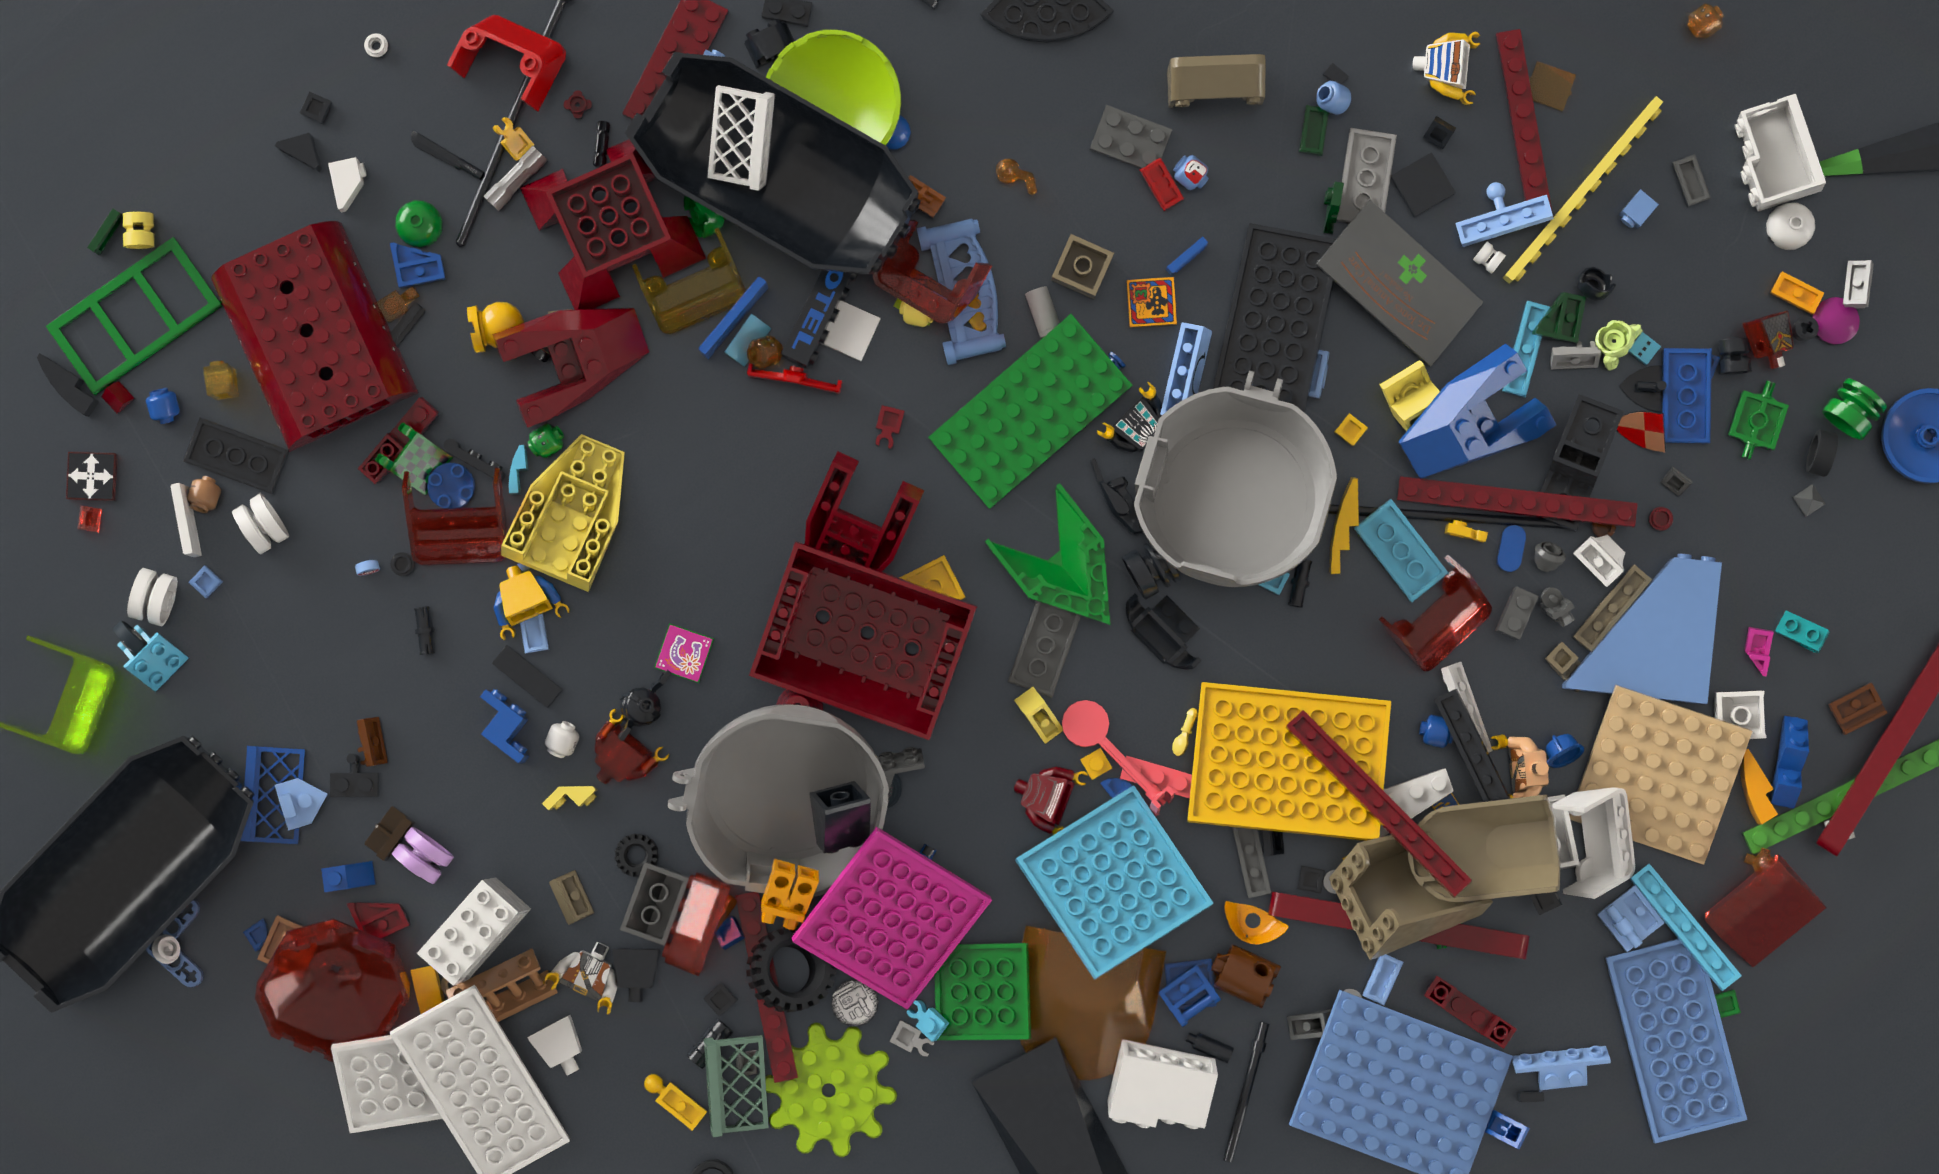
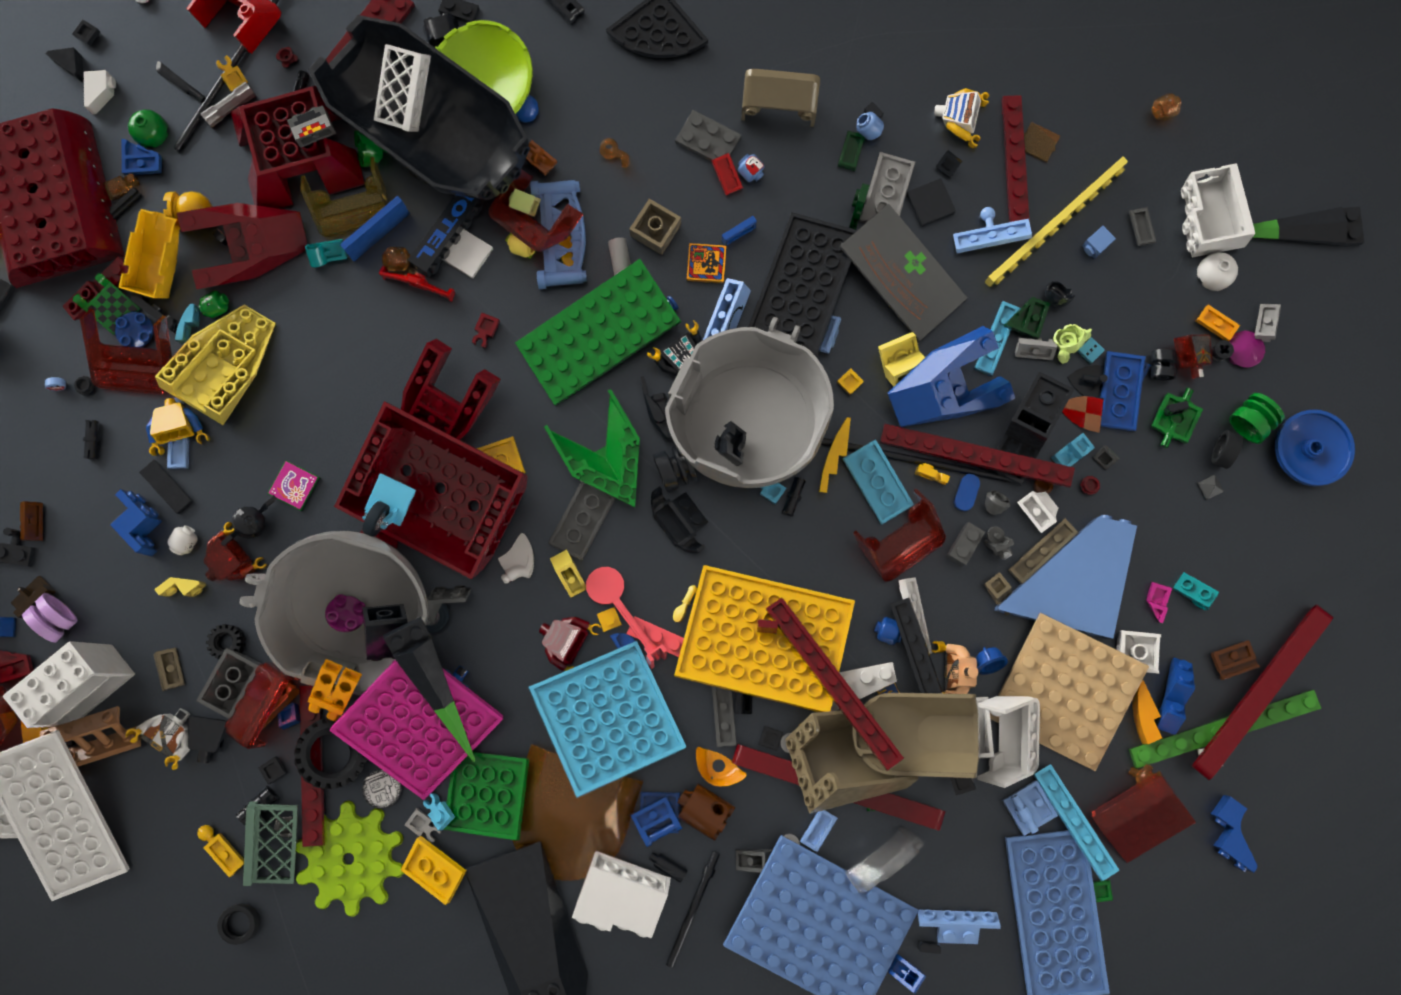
camera: 10 degrees right, 5 degrees down
white torso [527,1015,582,1076] -> none
medium azure slope [725,314,772,367] -> none
dark red slope [1424,976,1517,1049] -> none
white wheel [1473,241,1506,274] -> none
none -> yellow piece [118,209,180,298]
none -> brick [287,106,336,148]
none -> teal plate [305,239,348,267]
none -> magenta dish [325,594,365,632]
none -> medium azure plate [362,473,416,537]
none -> black plate [383,617,475,762]
none -> yellow plate [401,836,467,905]
none -> white arm [498,533,534,584]
none -> yellowish green brick [509,189,541,217]
none -> black cylinder [714,421,747,466]
none -> dark red tile [757,620,778,634]
none -> clear windscreen [845,826,924,893]
none -> medium azure slope [1051,433,1095,467]
none -> black tile [1164,401,1189,416]
none -> blue arch [1210,795,1257,873]

